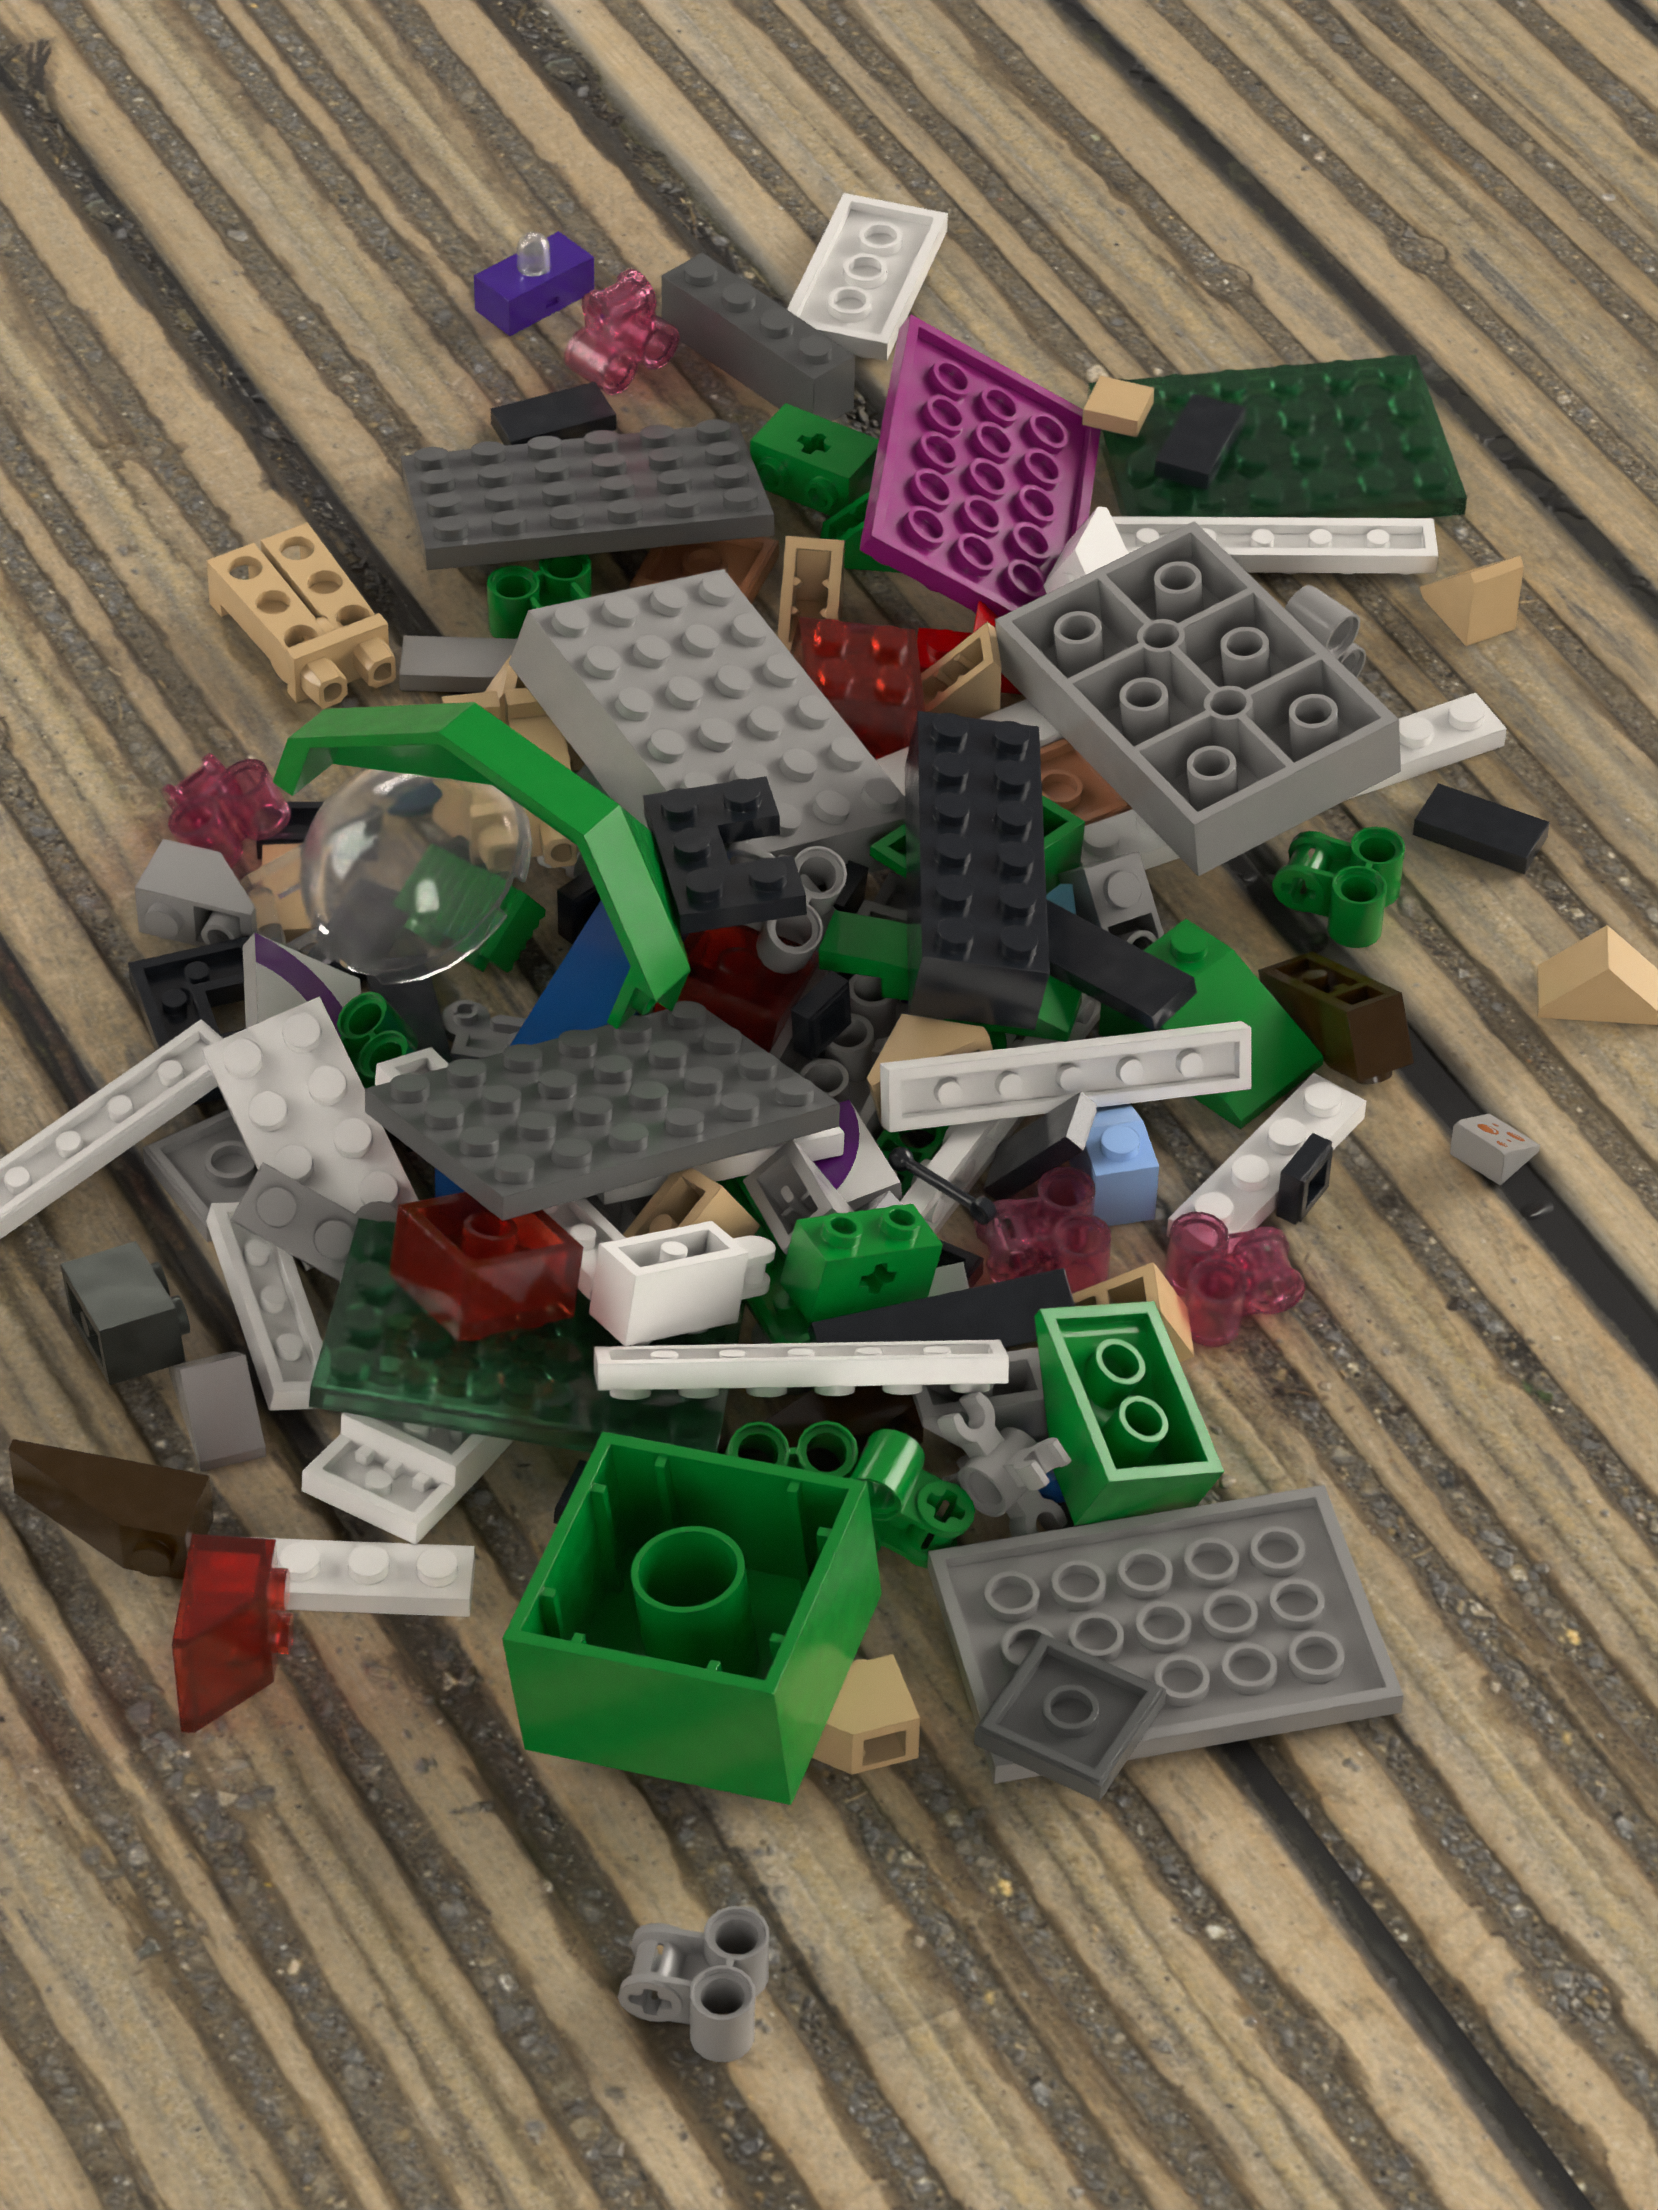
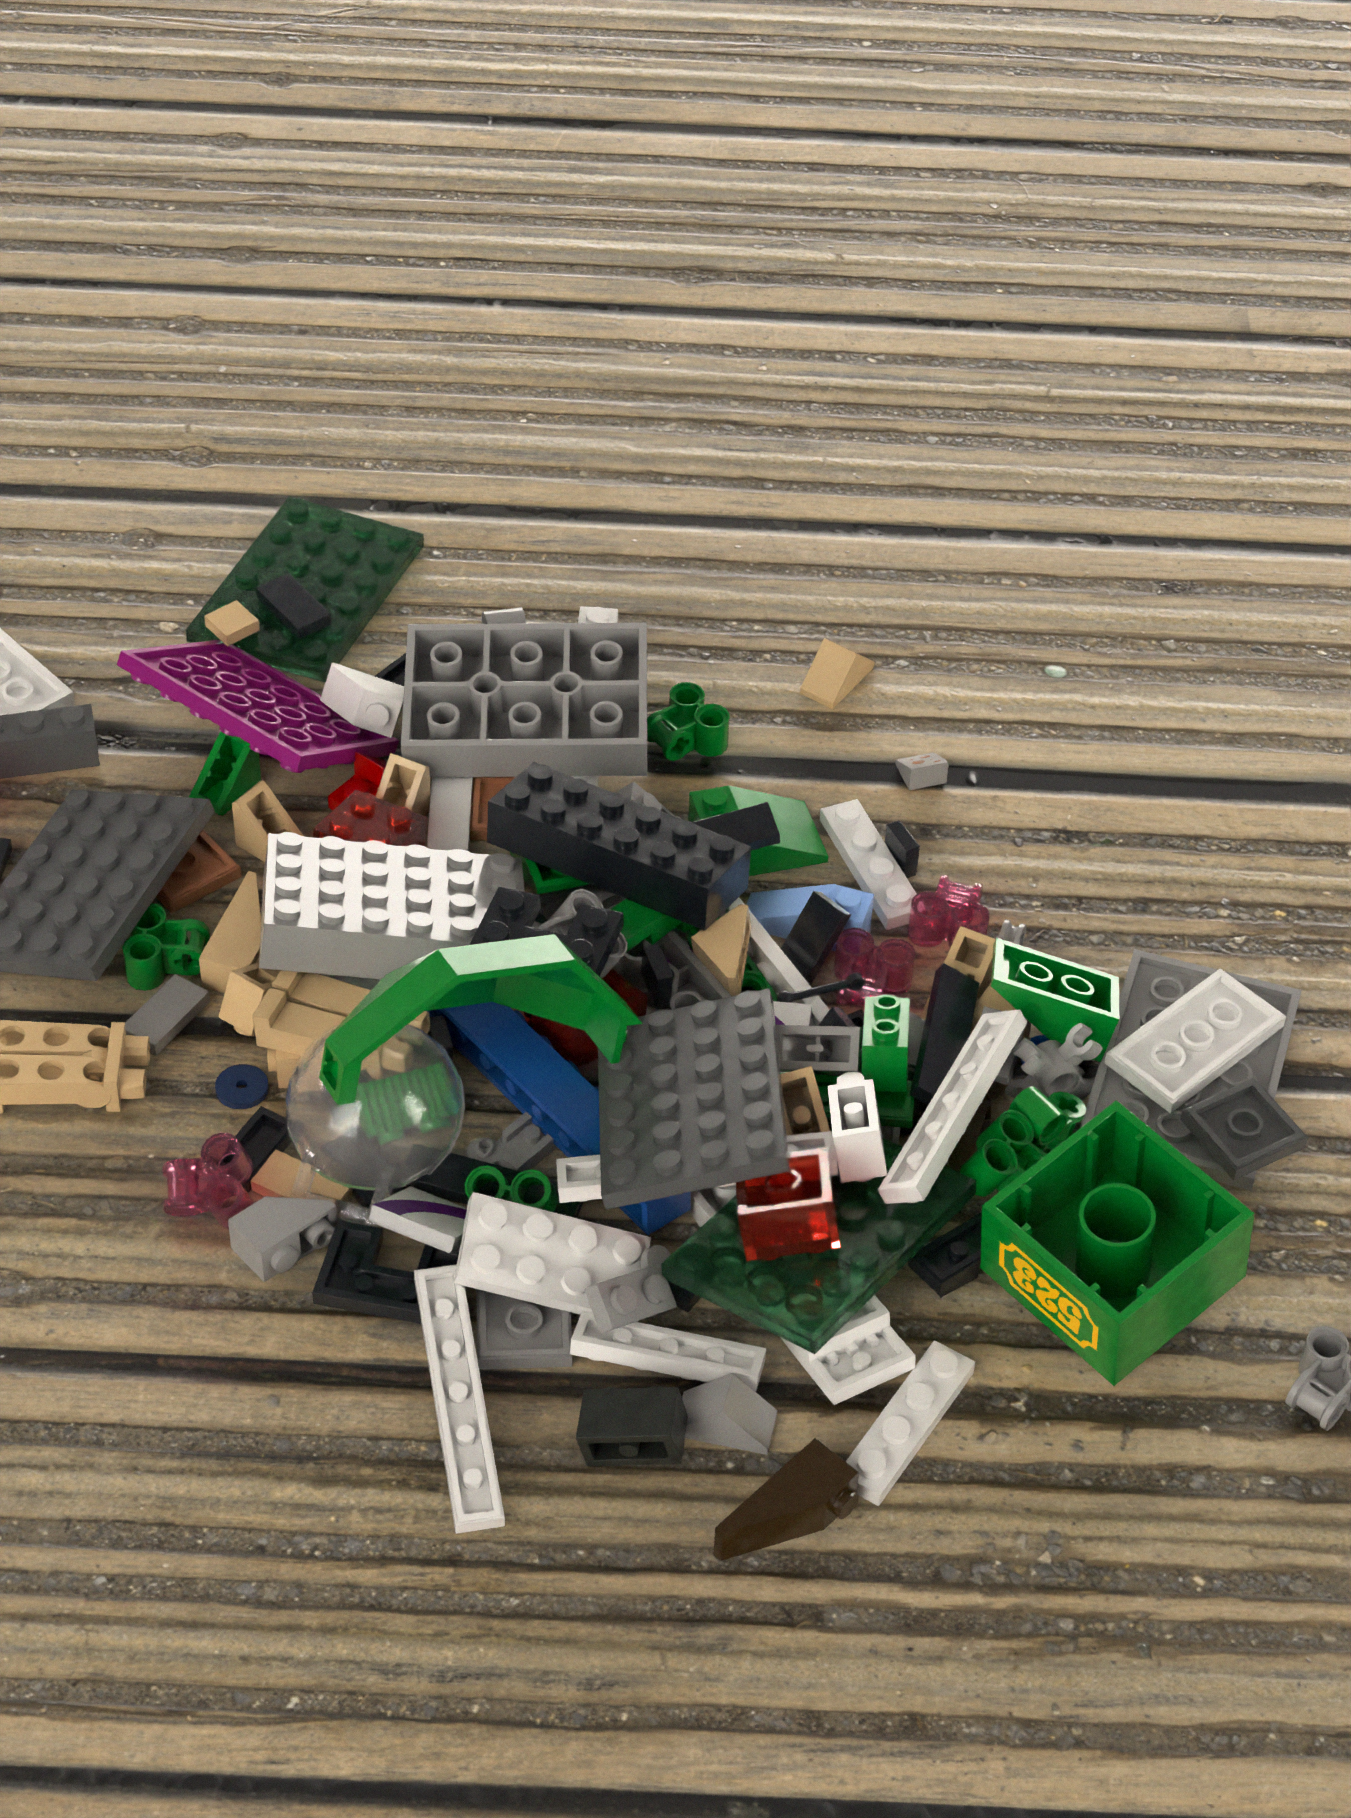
camera: 60 degrees left, 0 degrees up
clear red slope [172,1534,294,1733] -> none
green brick [750,403,879,516] -> none
white plate [880,1021,1251,1132] -> none
white plate [1089,516,1438,575] -> none
dark brown slope [1258,951,1414,1084] -> none
black tile [1413,783,1550,874] -> none
tan slope [1419,556,1524,646] -> none
none -> light grey bush [998,919,1027,946]
none -> white tile [1104,968,1286,1114]

